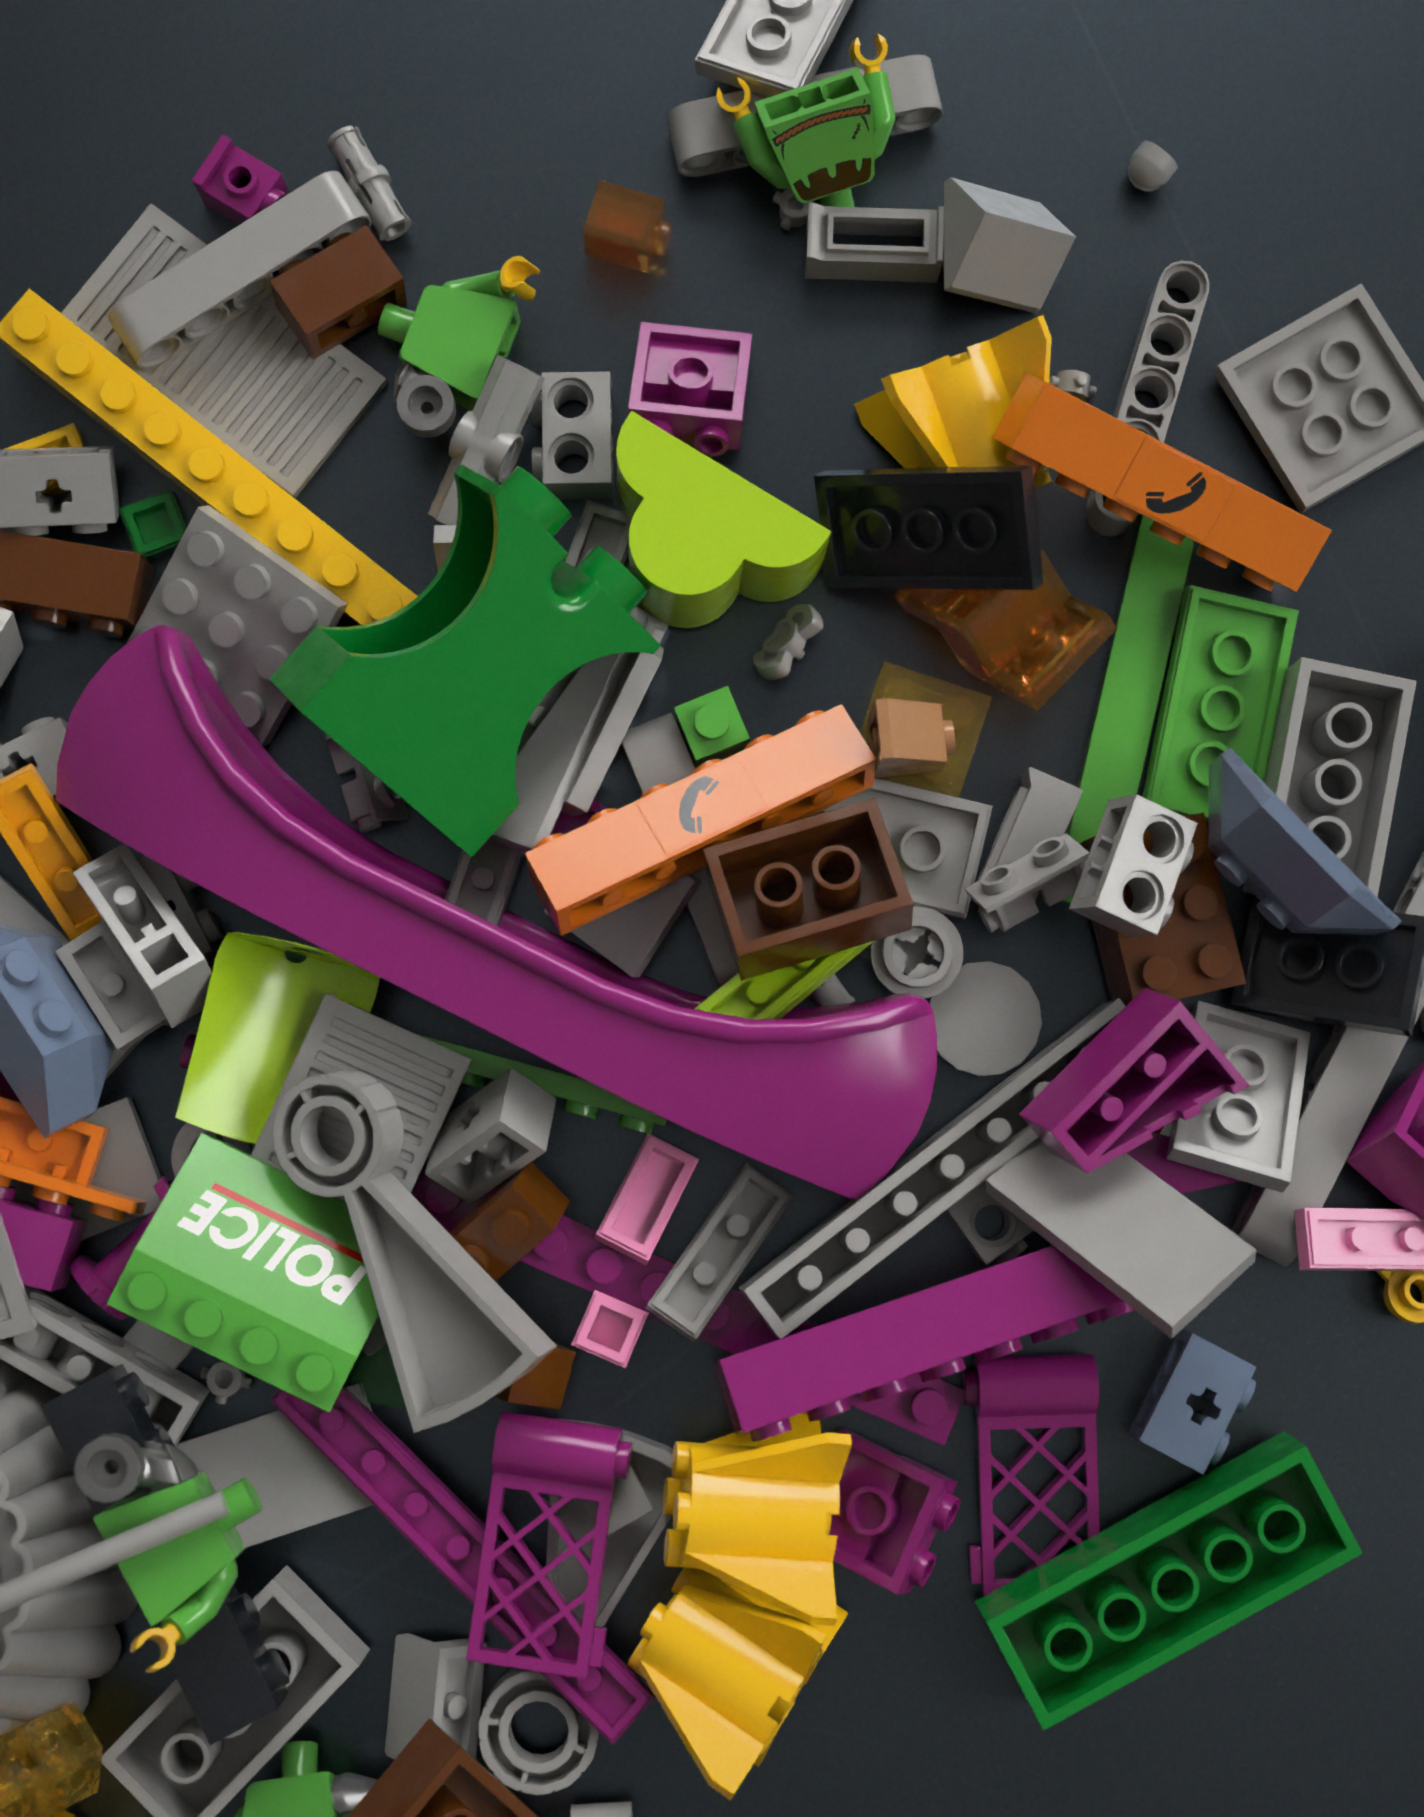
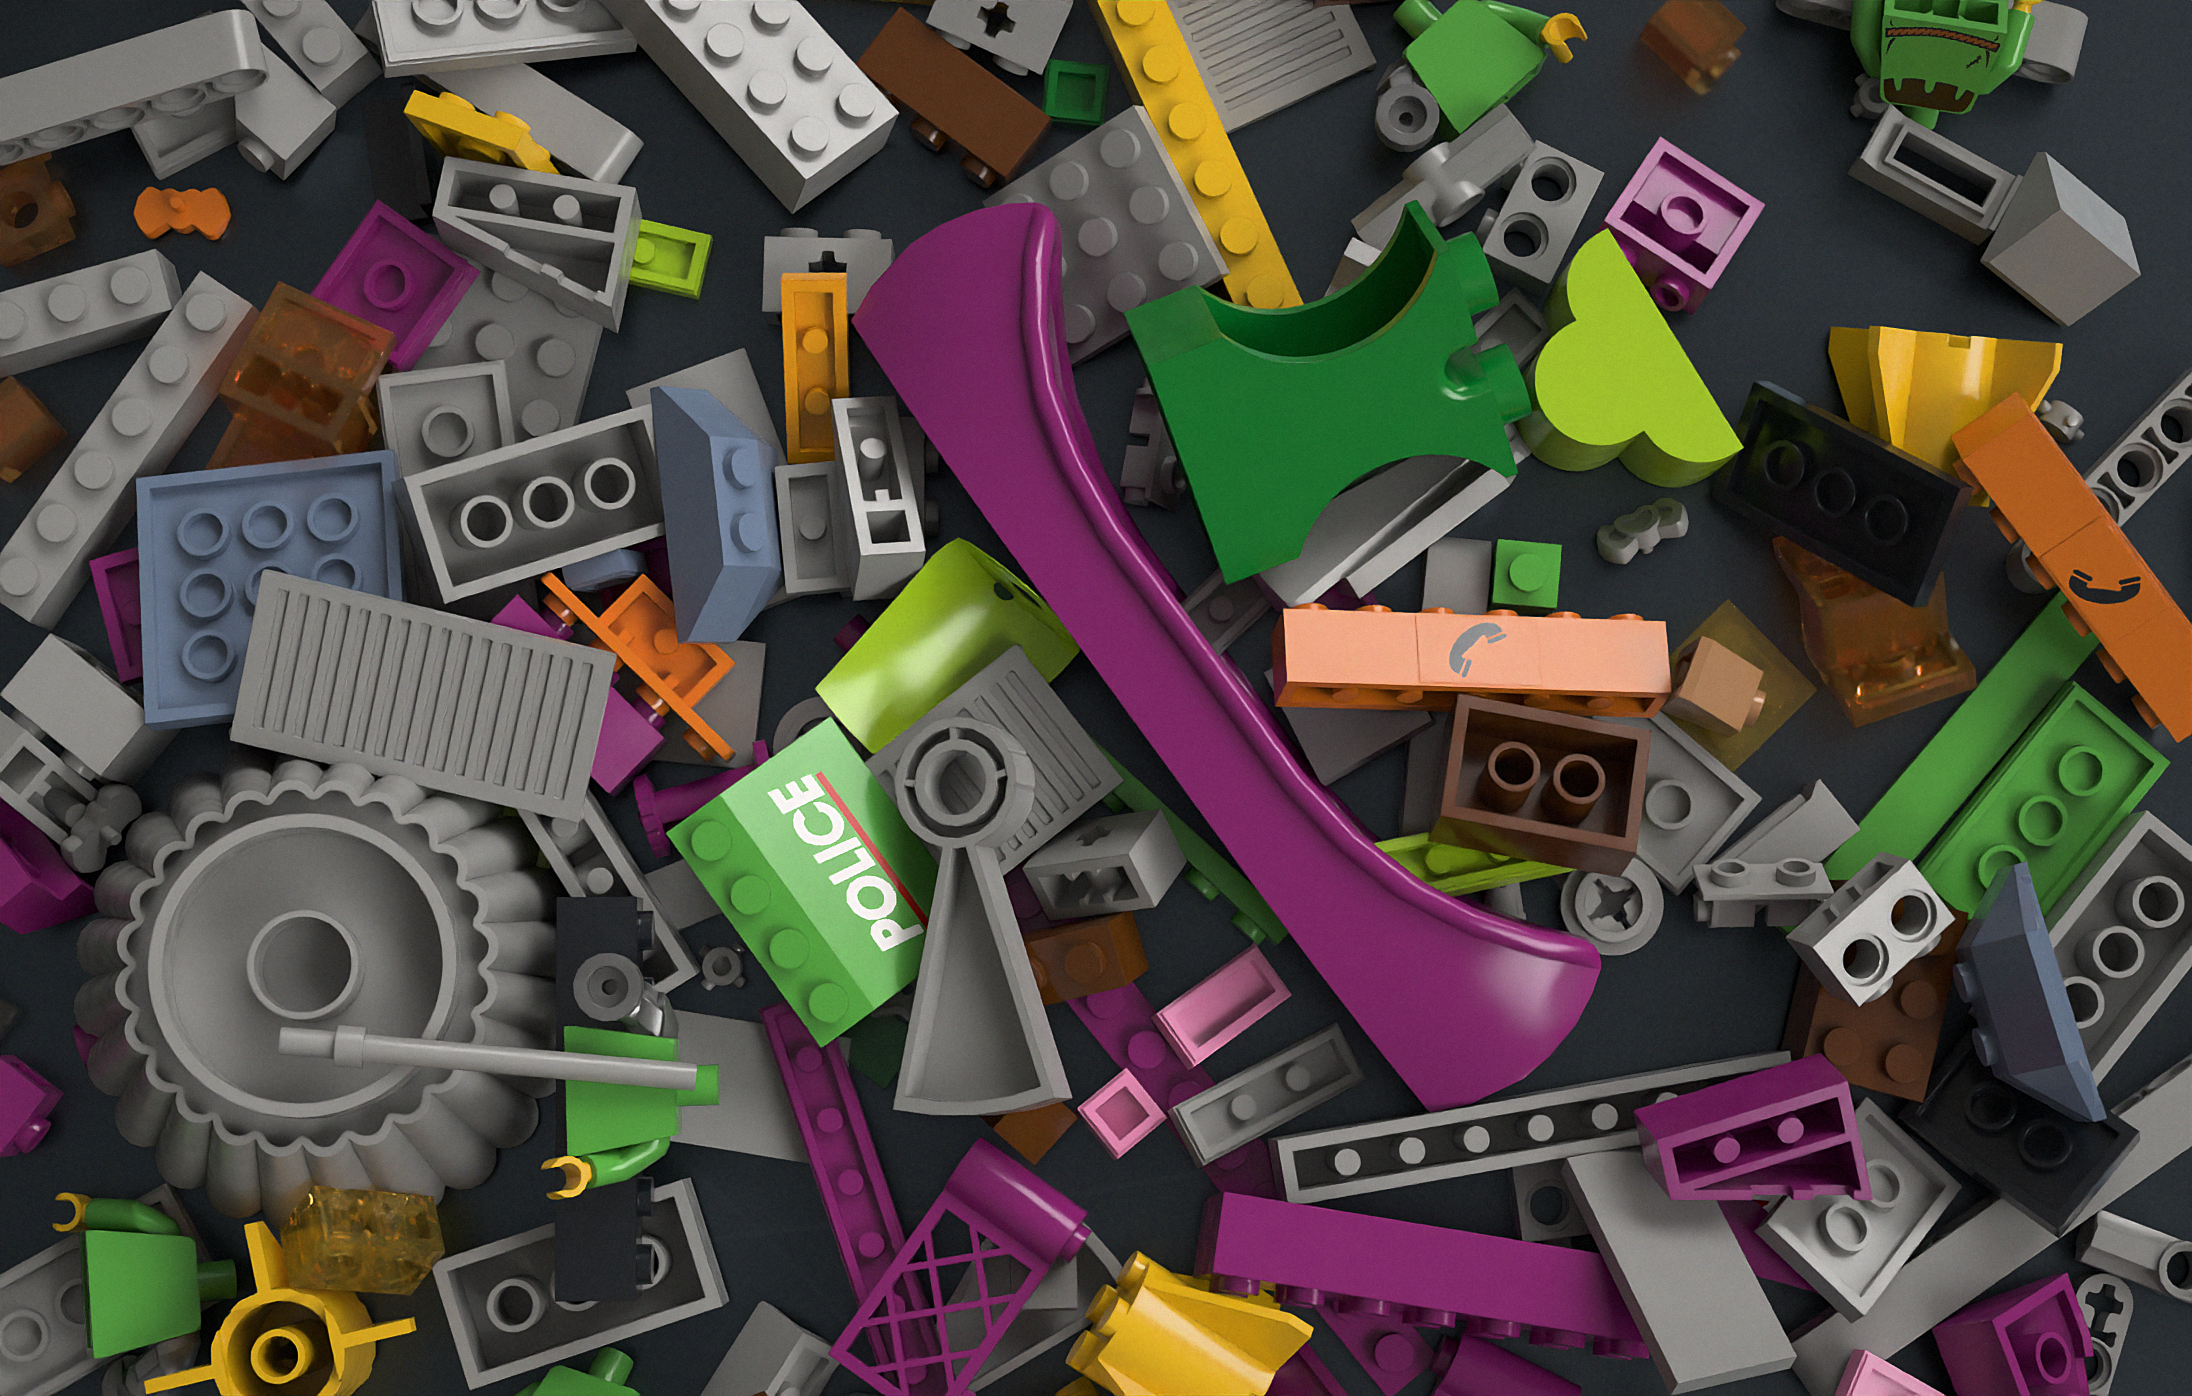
camera: 25 degrees right, 0 degrees up
light grey tile [928,961,1042,1076] -> none

